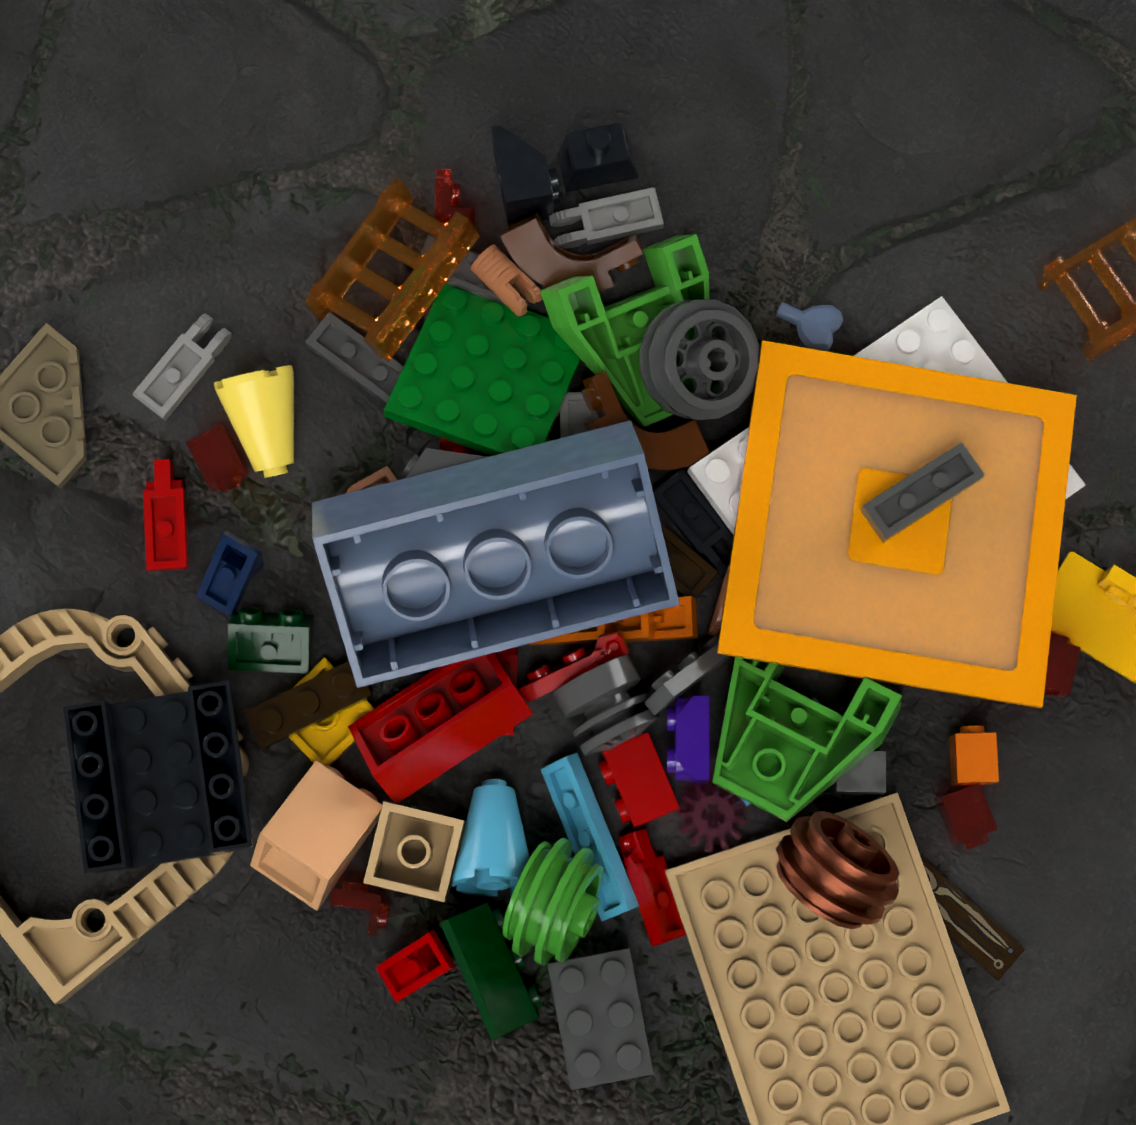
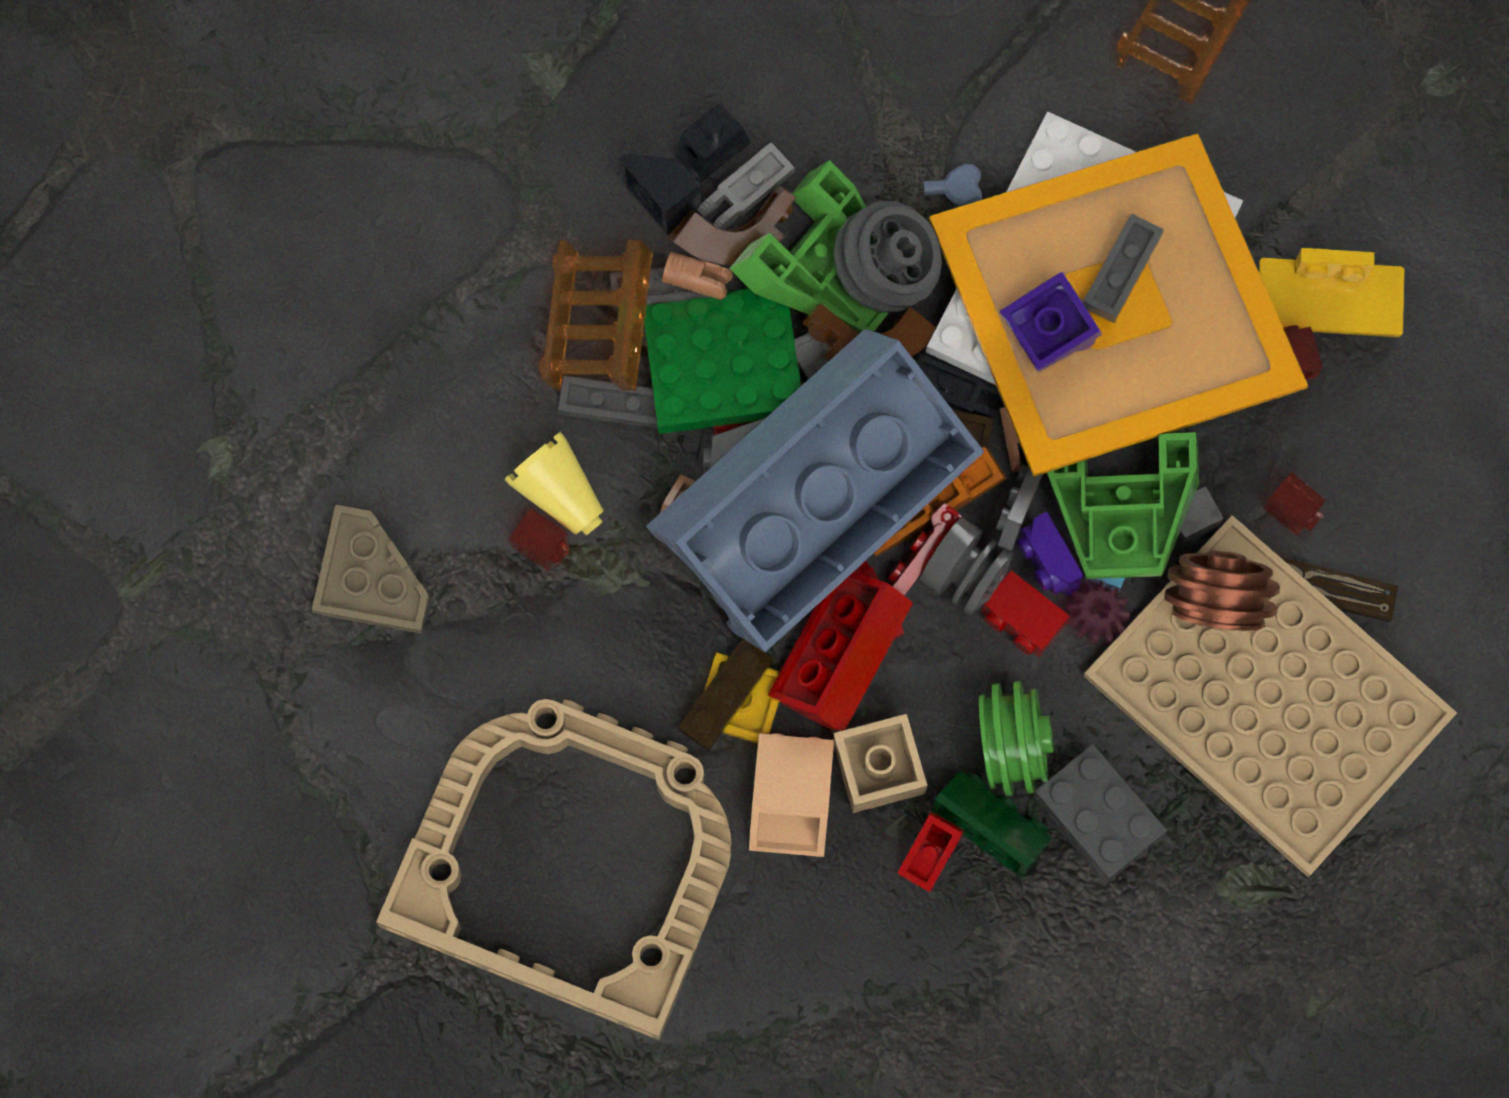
camera: 30 degrees left, 5 degrees down
black slope [63,680,253,874] -> none
light grey hinge [132,313,232,421] -> none
red hinge [143,459,189,572] -> none
dark blue slope [196,531,264,617] -> none
dark green bracket [228,607,314,674] -> none
clear red bracket [329,881,390,936] -> none
clear red bracket [434,169,475,232] -> none
medium azure cone [452,779,530,897] -> none
medium azure plate [540,753,639,921] -> none
red hinge [619,829,686,947] -> none
orange brick [949,726,999,786] -> none
none -> dark purple slope [1000,271,1102,373]

